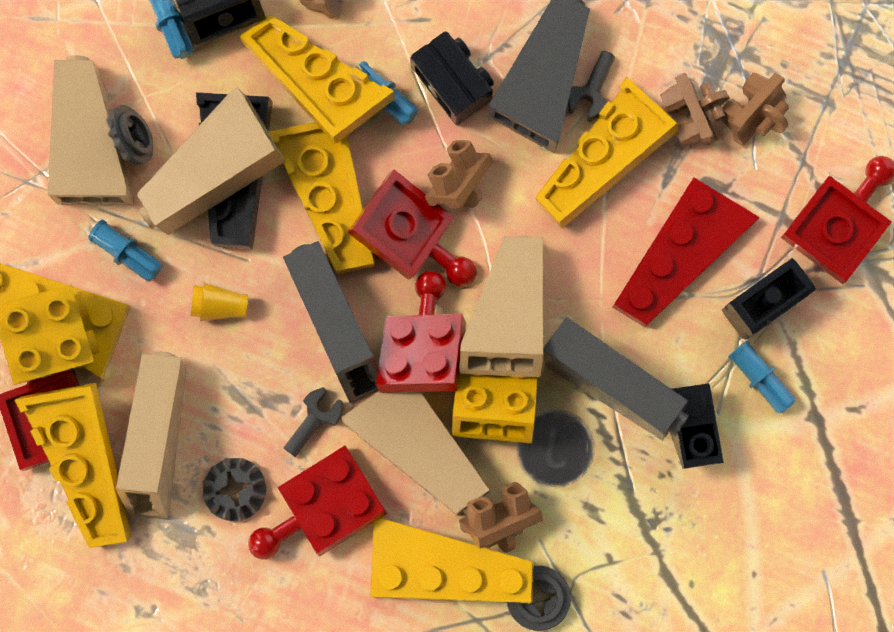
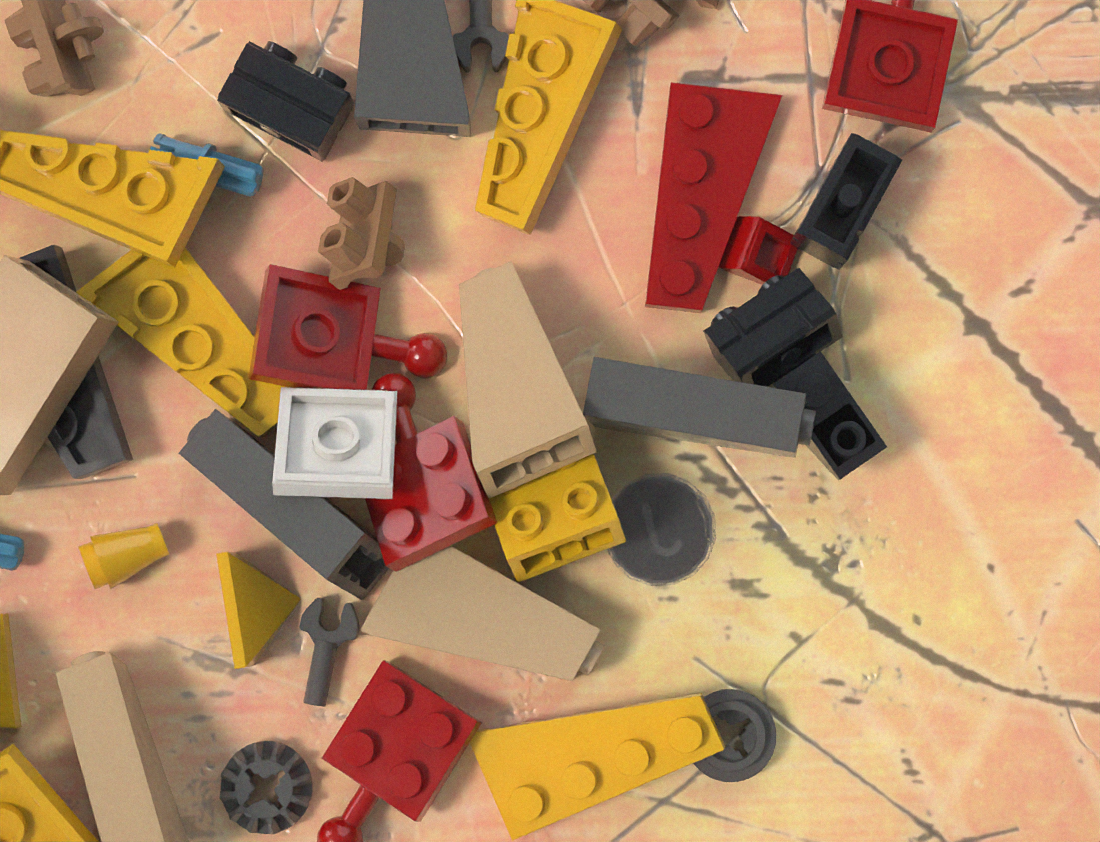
camera: 25 degrees left, 5 degrees up
medium nougat hips [459,482,543,553] -> none
dark azure axle [728,340,795,414] -> none
none -> yellow slope [216,552,301,669]
none -> white tile [272,387,397,499]
none -> black brick [703,268,843,387]
none -> red slope [719,216,798,285]

